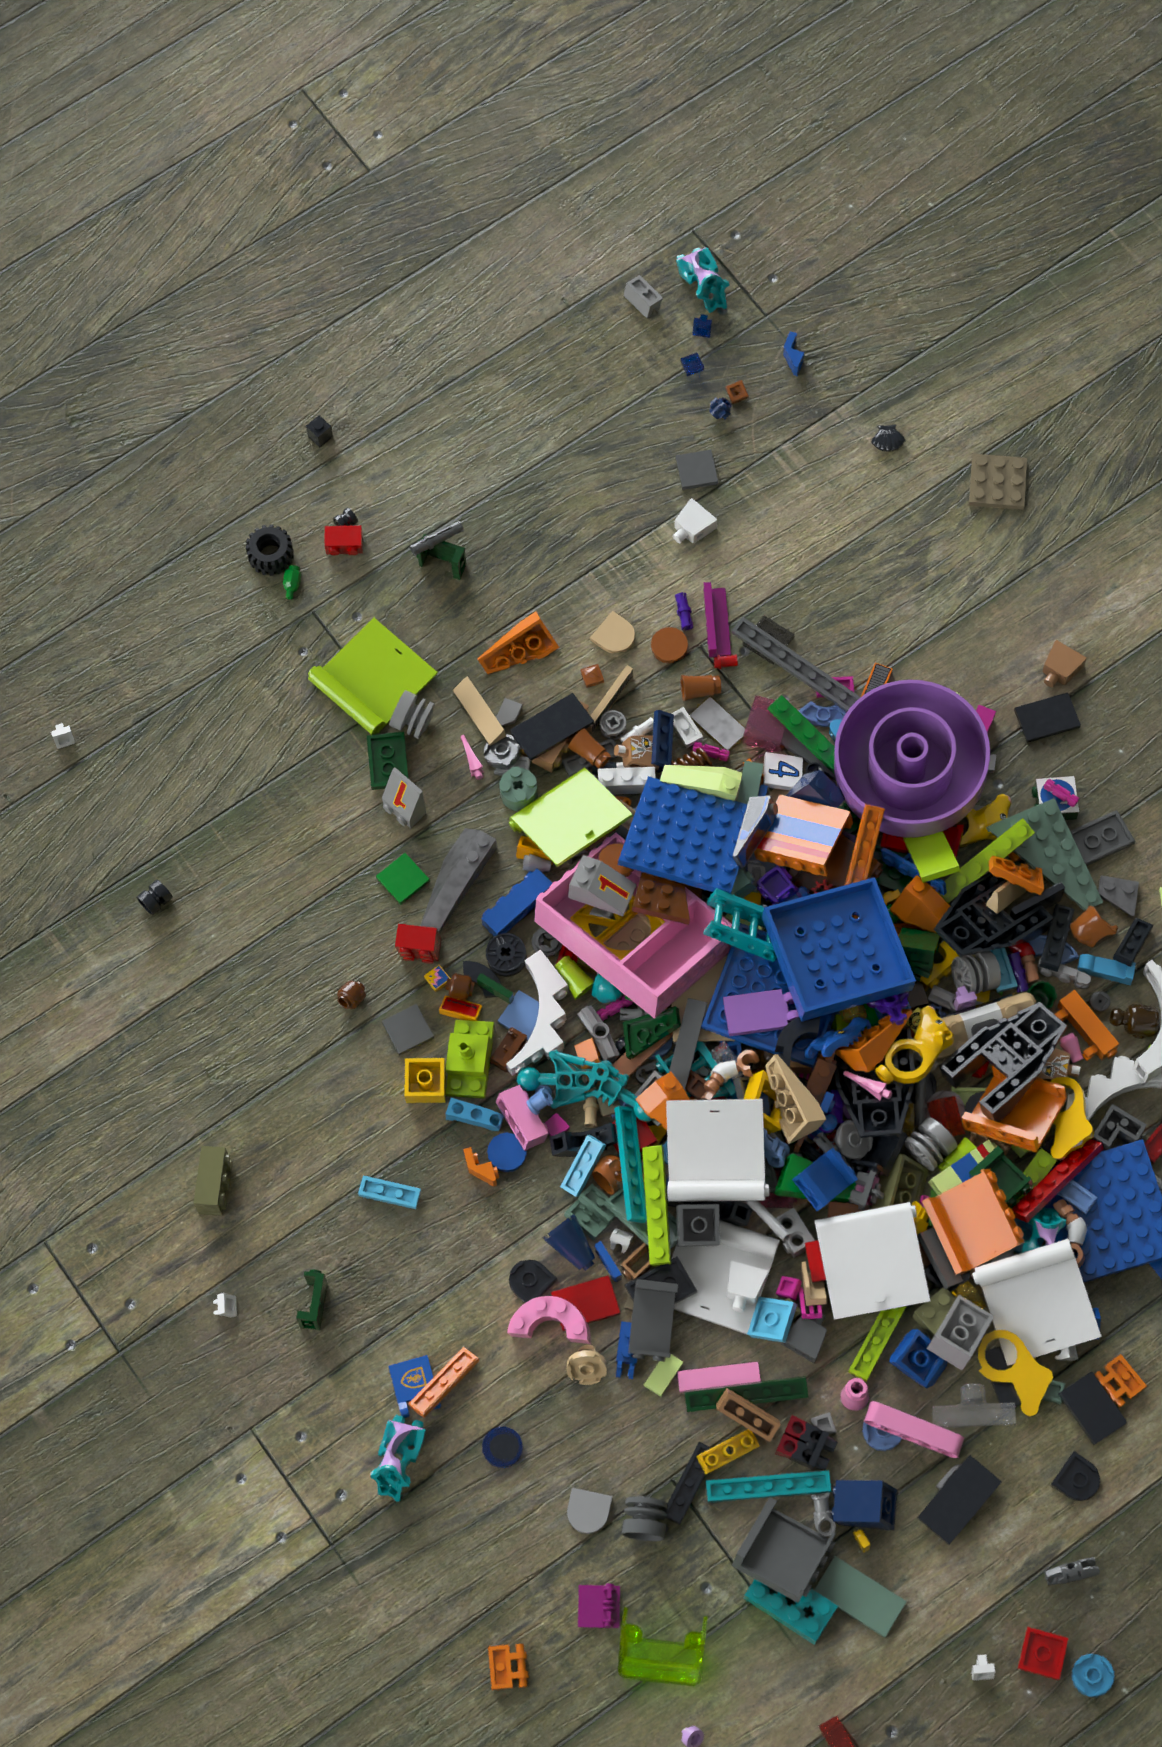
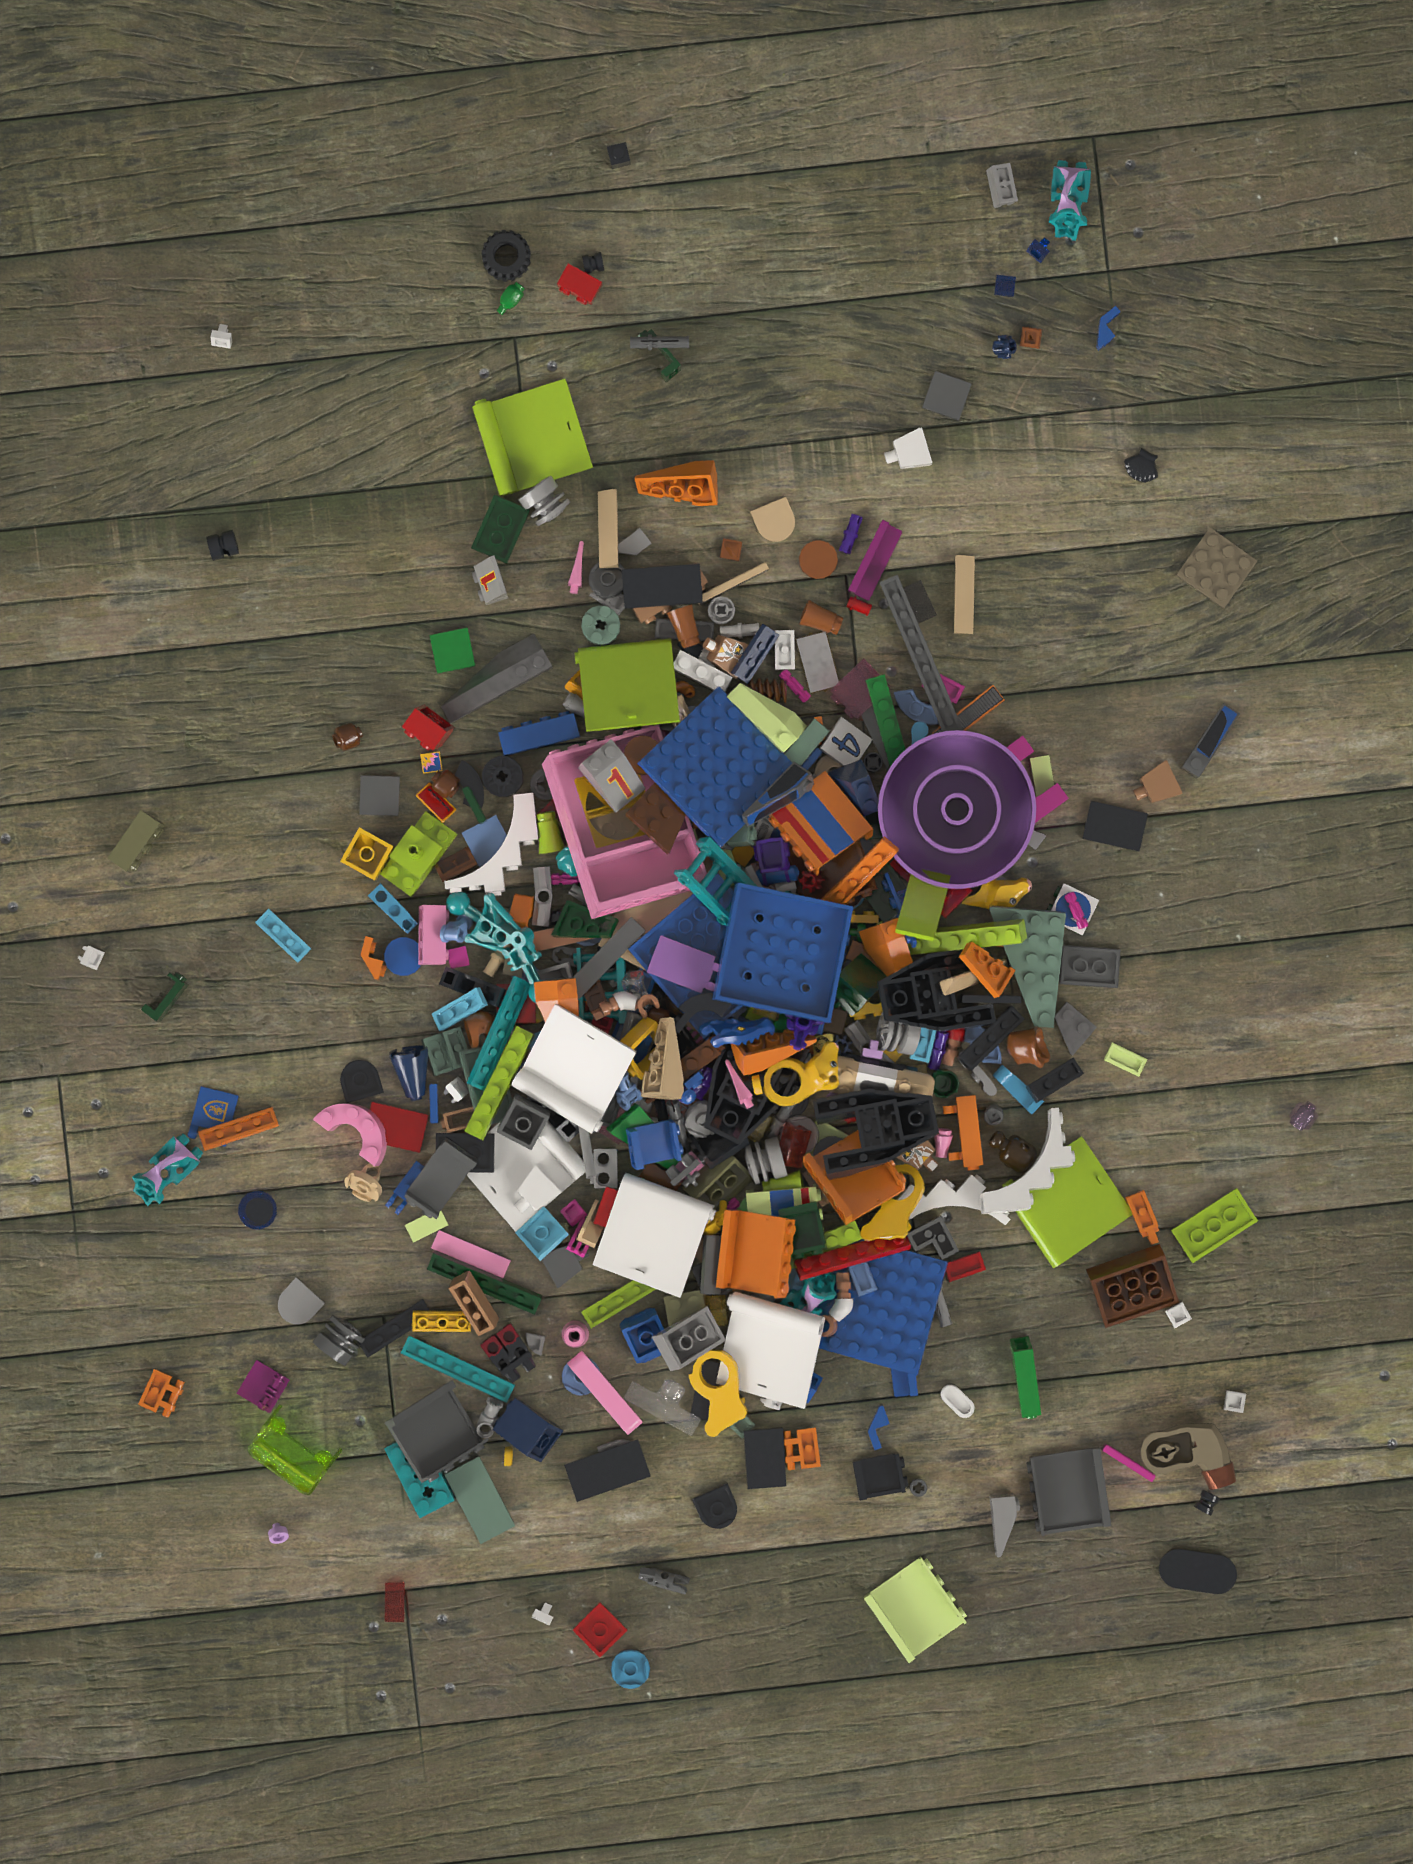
camera: 25 degrees right, 20 degrees up
none -> tan slope [954,555,975,634]
none -> slope [1181,703,1240,779]

